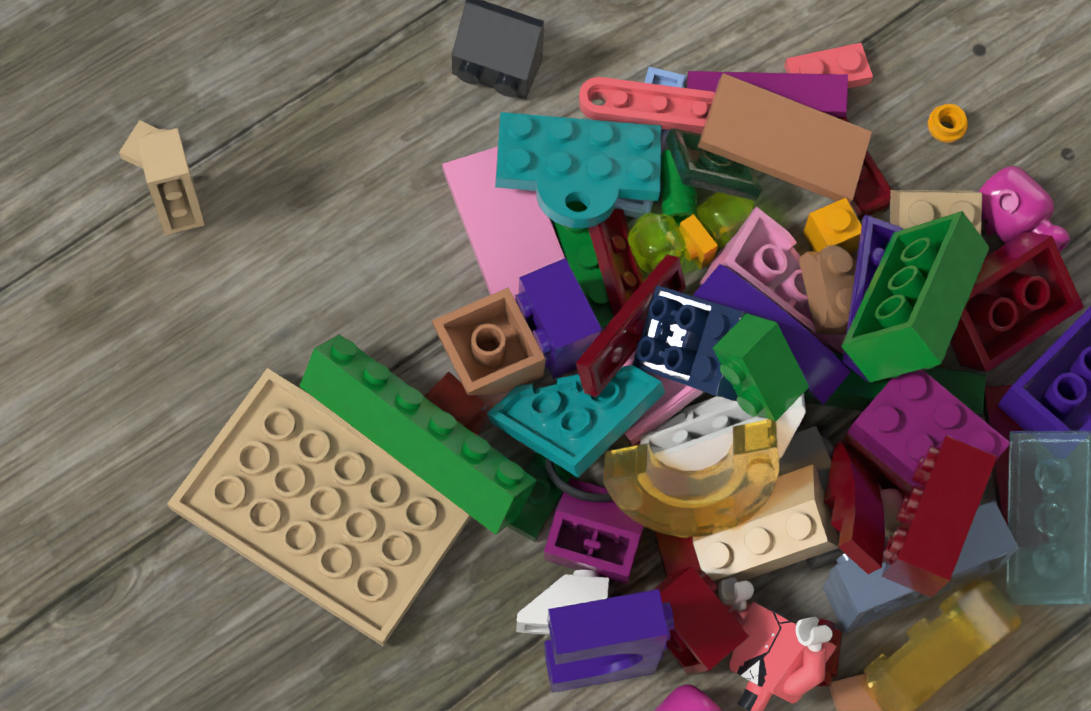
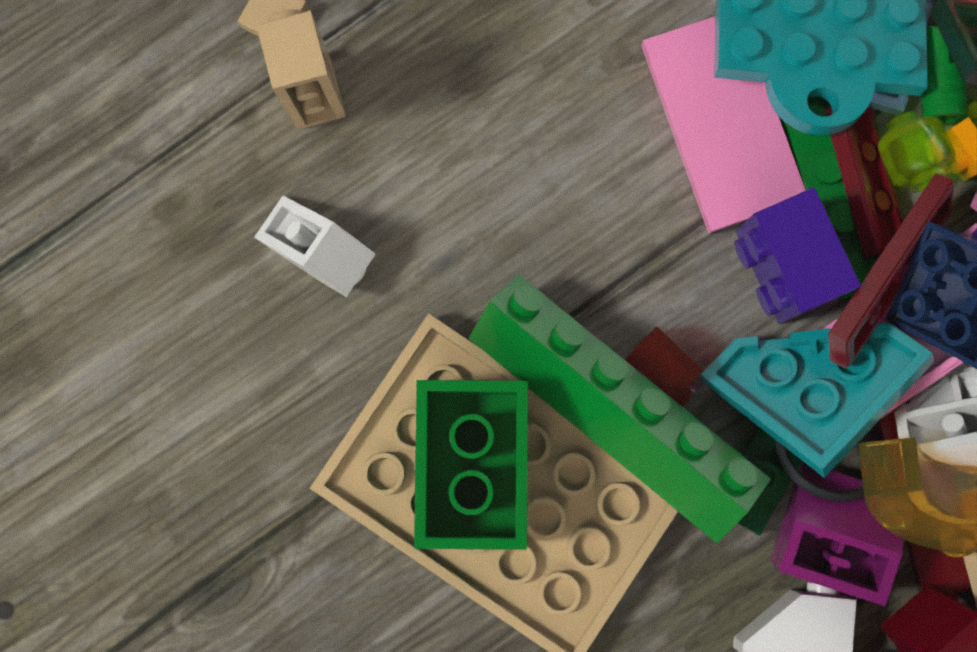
camera: 10 degrees right, 15 degrees up
nougat slope [432,287,545,396] -> none
none -> white slope [254,196,375,297]
none -> green brick [414,380,528,550]

